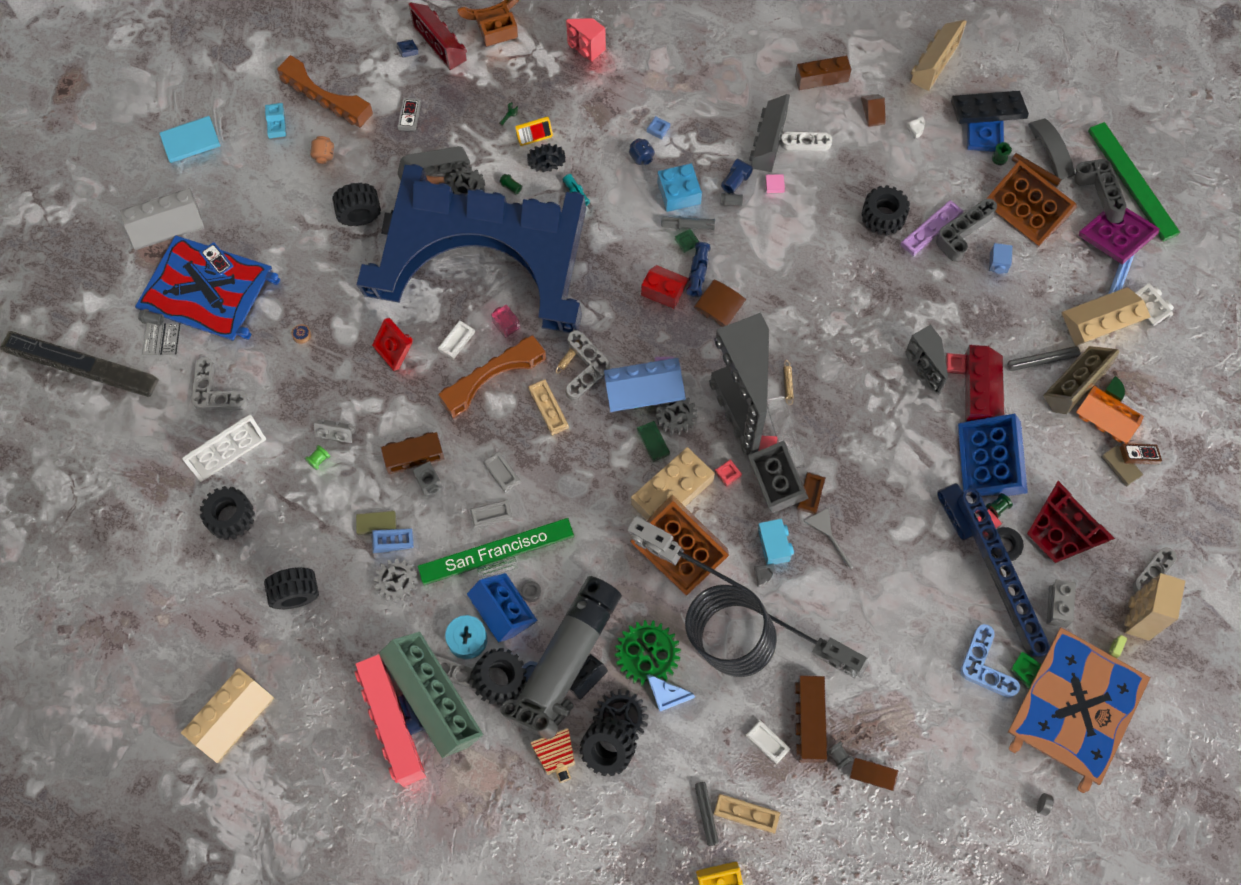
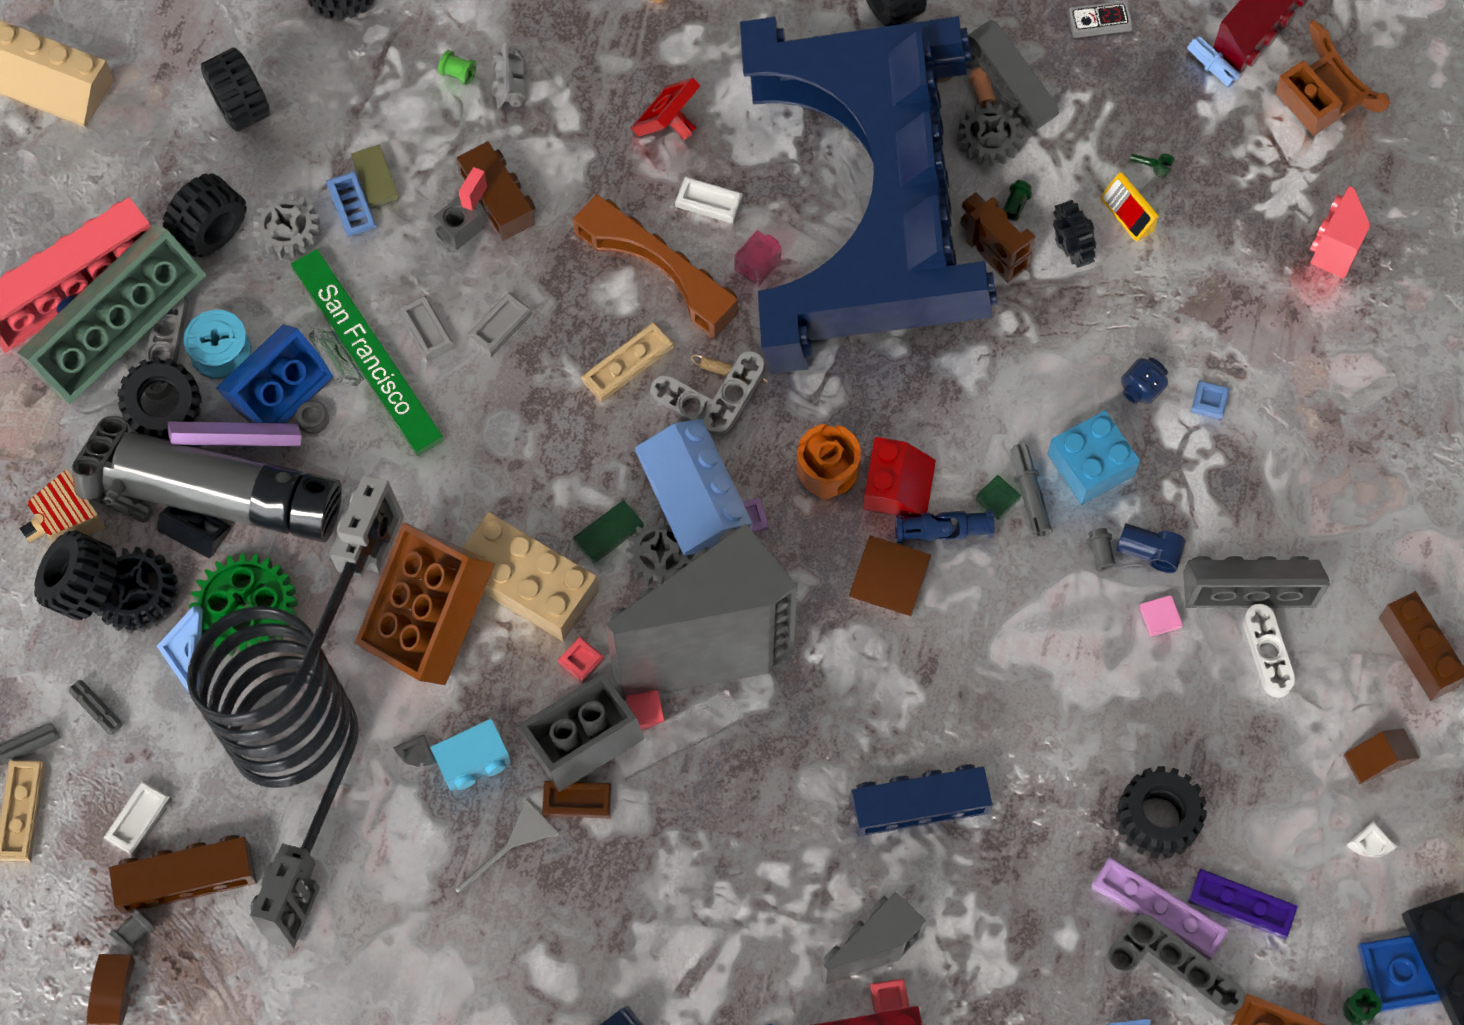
camera: 75 degrees right, 0 degrees up
teal pin [562,174,590,206] -> none
tan piece [783,360,794,405] -> none
none -> dark grey axle [69,680,122,735]
none -> black tyre [163,173,247,258]
none -> lavender tile [168,421,302,446]
none -> coral tile [459,167,487,211]
none -> orange brick [796,424,861,500]
none -> dark blue brick [850,764,993,837]
none -> reddish brown hips [960,192,1036,283]
none -> light blue axle [1188,36,1241,88]
none -> dark purple tile [1188,868,1298,940]

